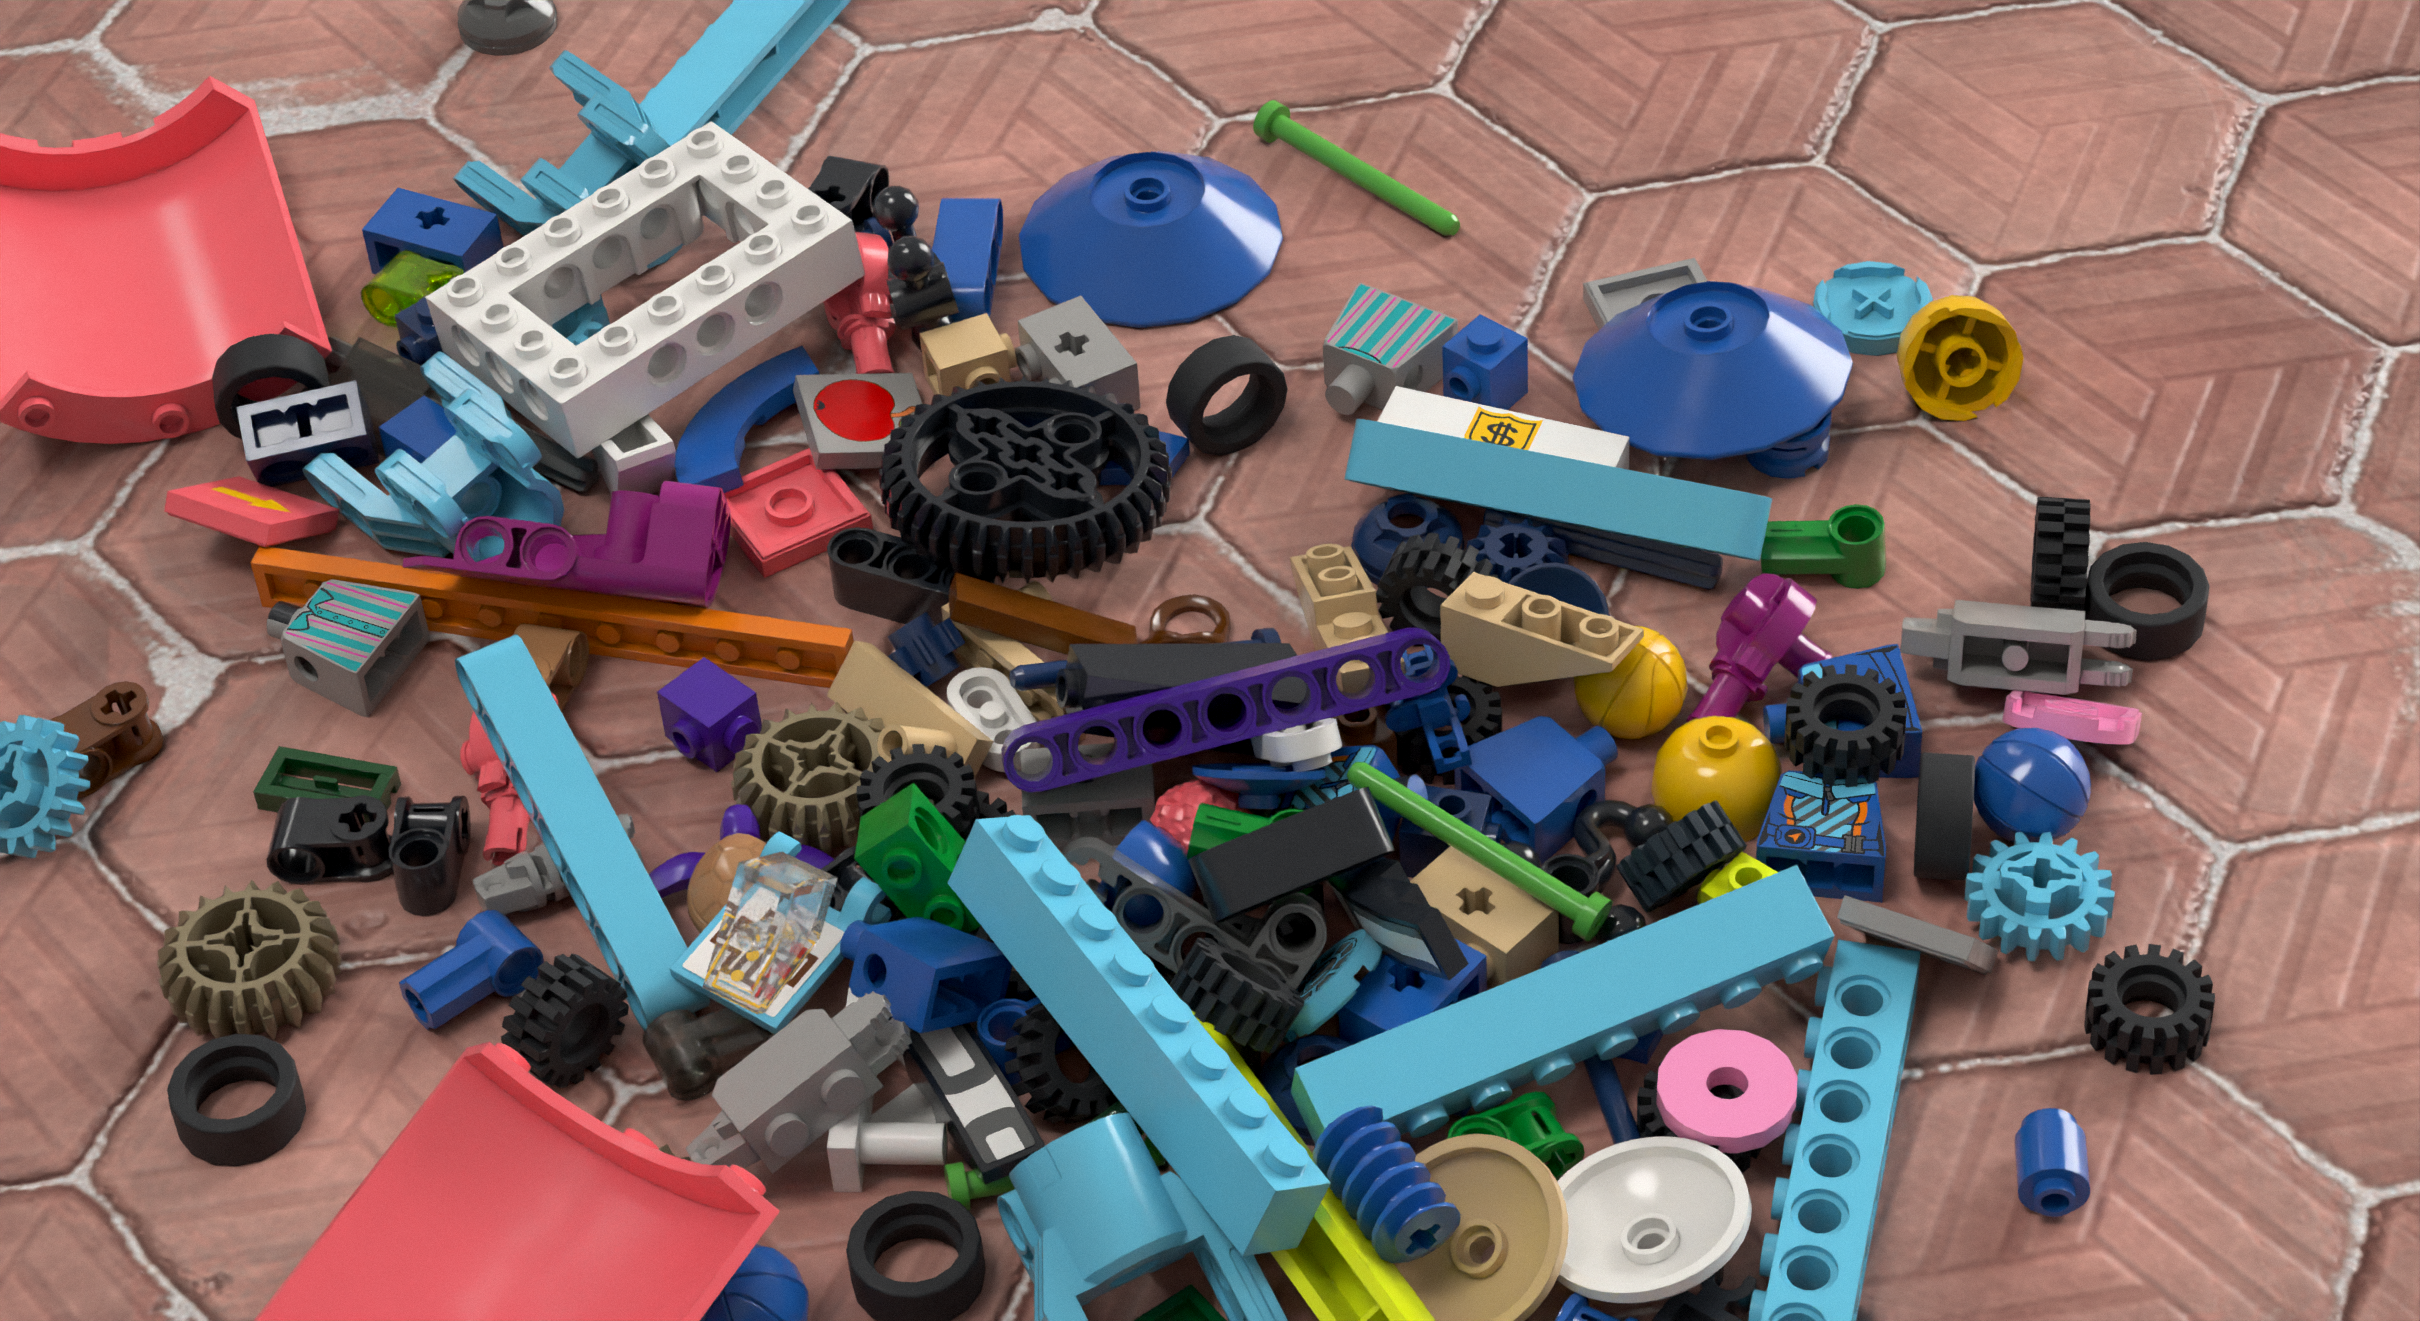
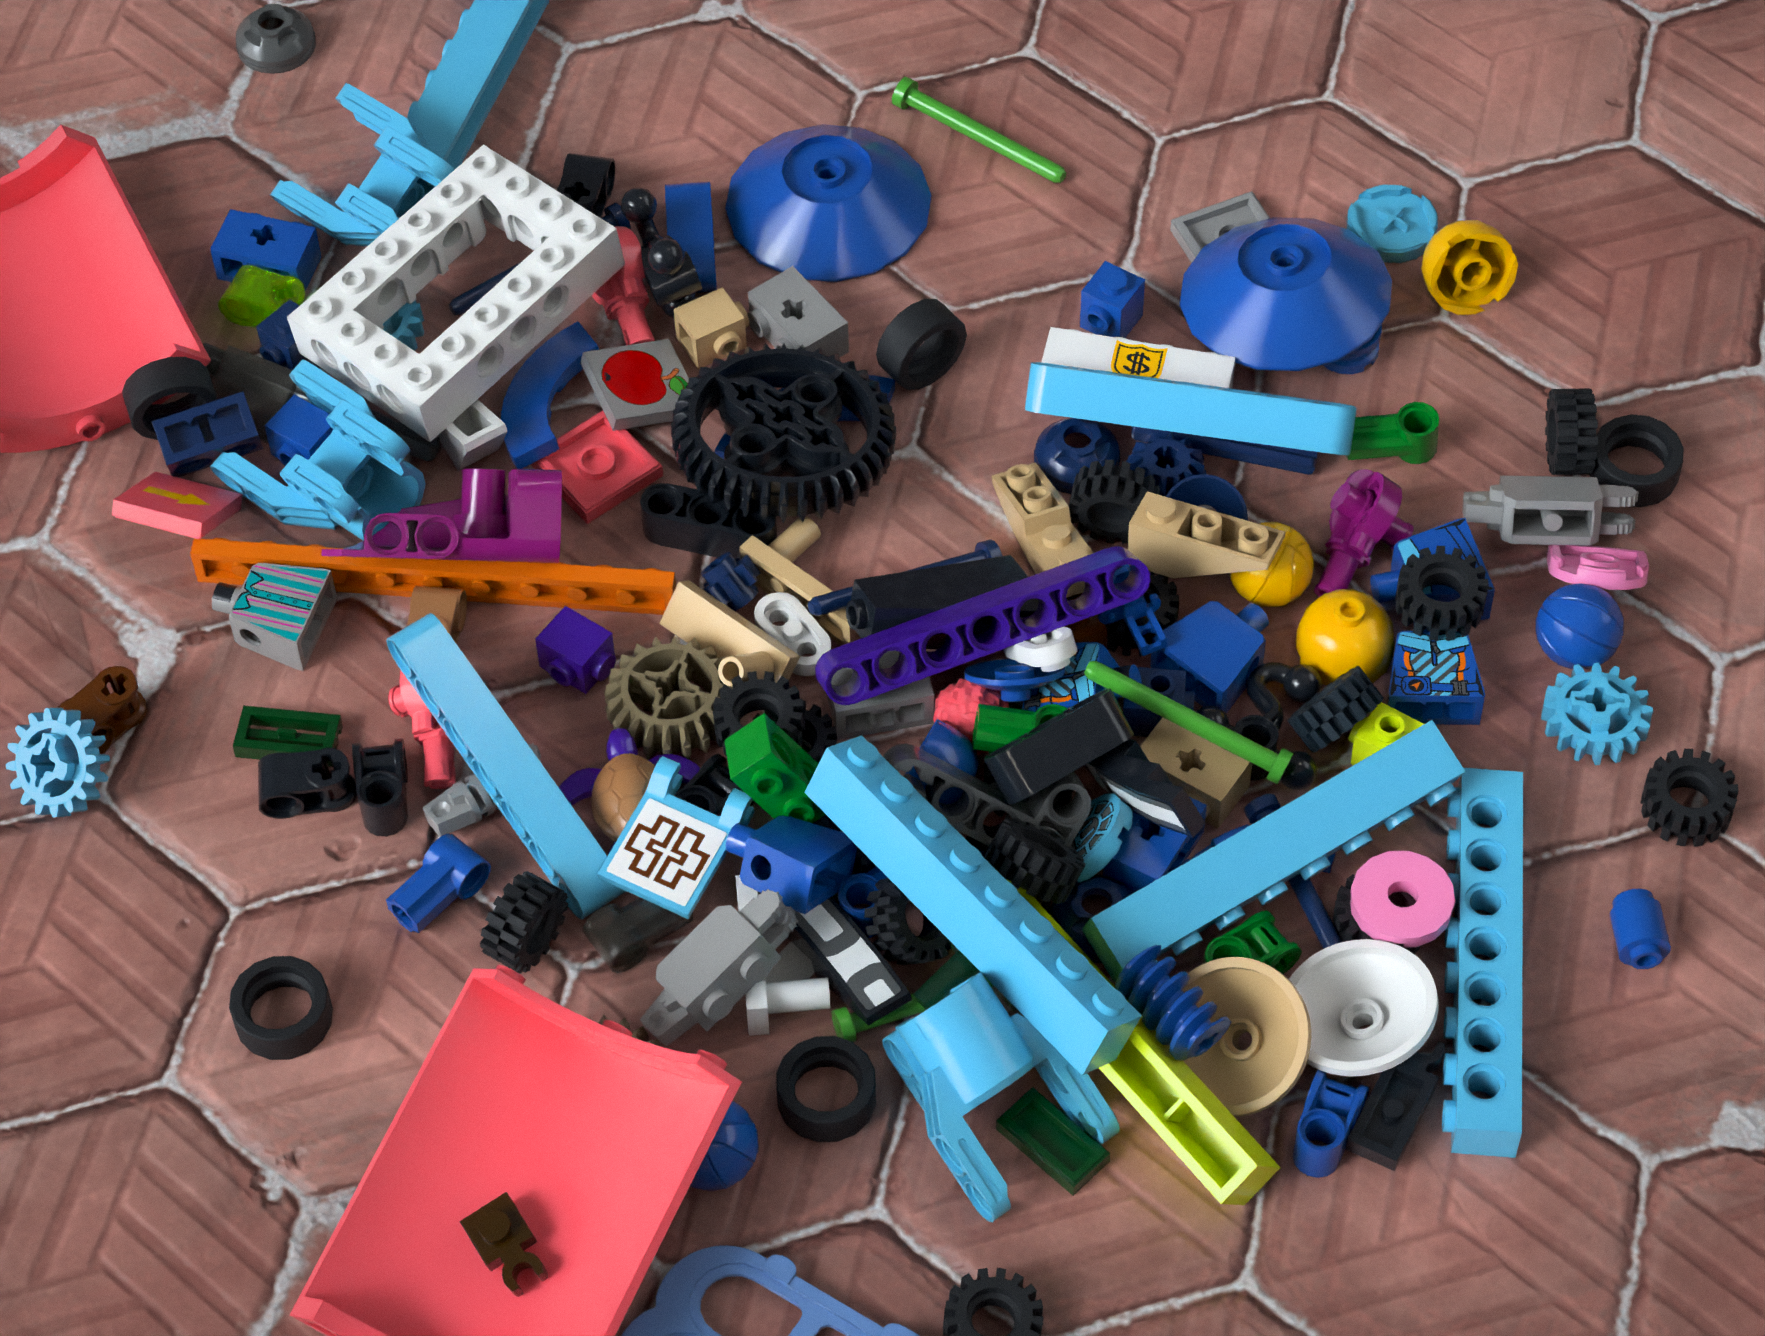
camera: 10 degrees left, 10 degrees up
dark tan gear [157,880,342,1040] -> none
clear slope [702,852,838,1015] -> none
reddish brown tile [949,573,1138,655] -> none
reddish brown piece [1139,594,1231,644] -> none
light grey torso [1323,282,1458,415] -> none
light grey tile [1837,895,1998,975] -> none
black tyre [1914,752,1975,881] -> none

